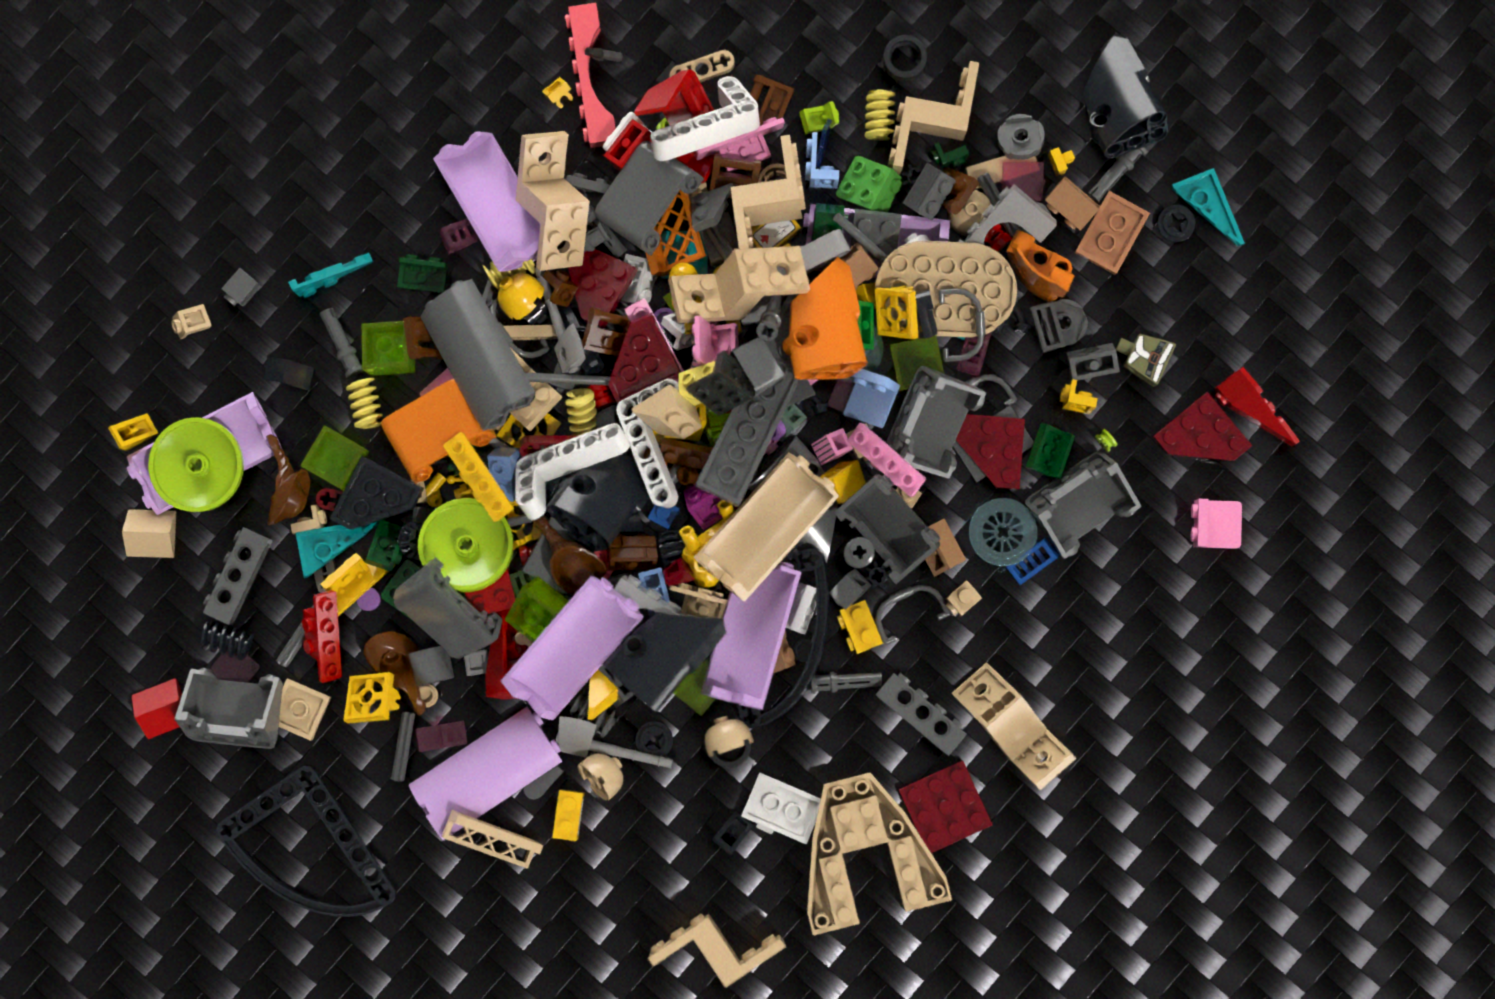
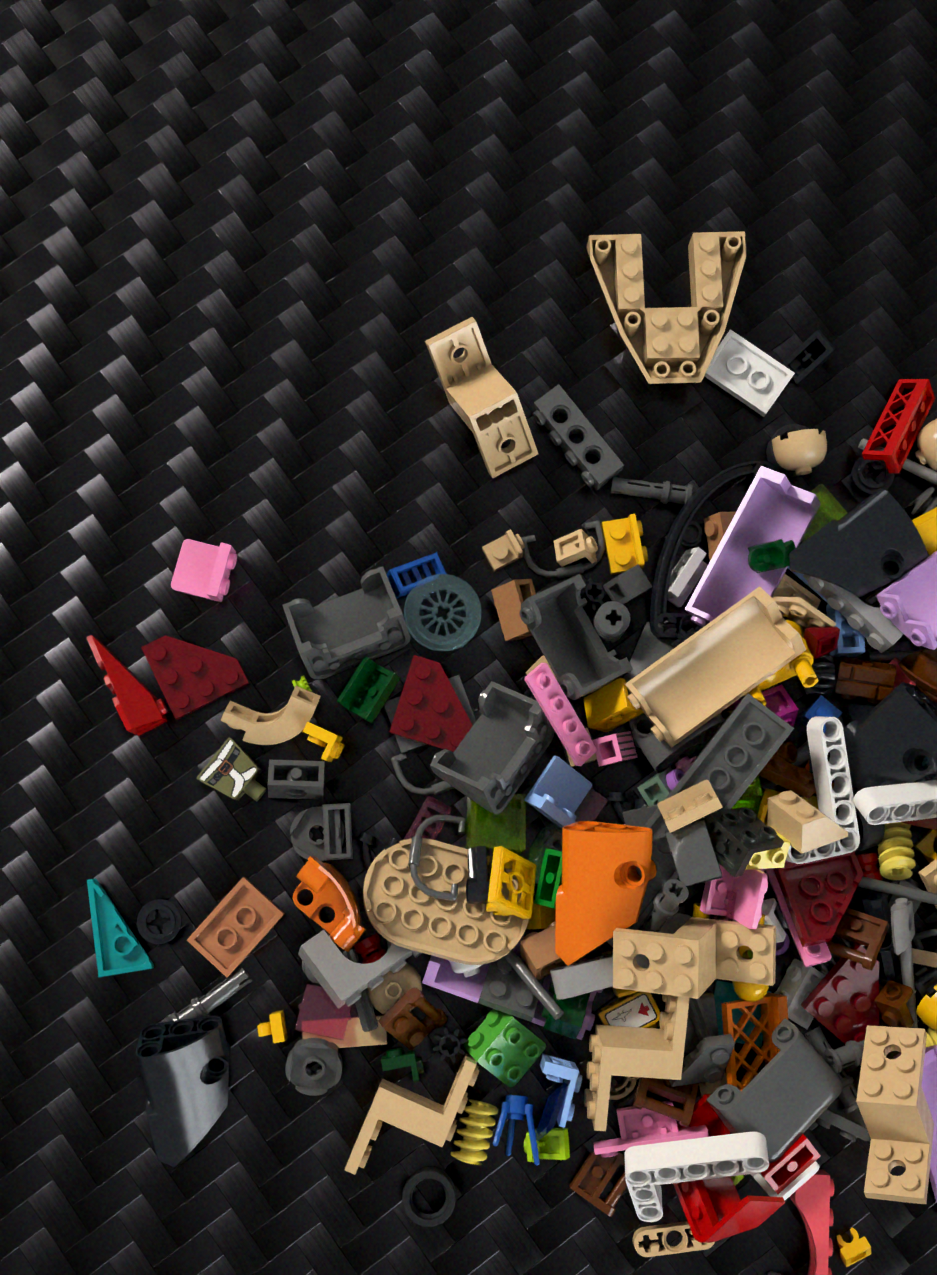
camera: 170 degrees left, 5 degrees down
tan bracket [648,913,785,987] -> none
dark red plate [898,760,992,853] -> none
dark grey brick [903,163,956,220] -> none
medium nougat brick [1045,176,1100,231] -> none
none -> tan arch [221,686,321,745]
none -> blue plant [493,1095,540,1166]
none -> tan bracket [554,529,598,567]
none -> tan bracket [657,779,723,833]
none -> dark green hips [748,539,796,573]
none -> red fence [862,379,935,474]

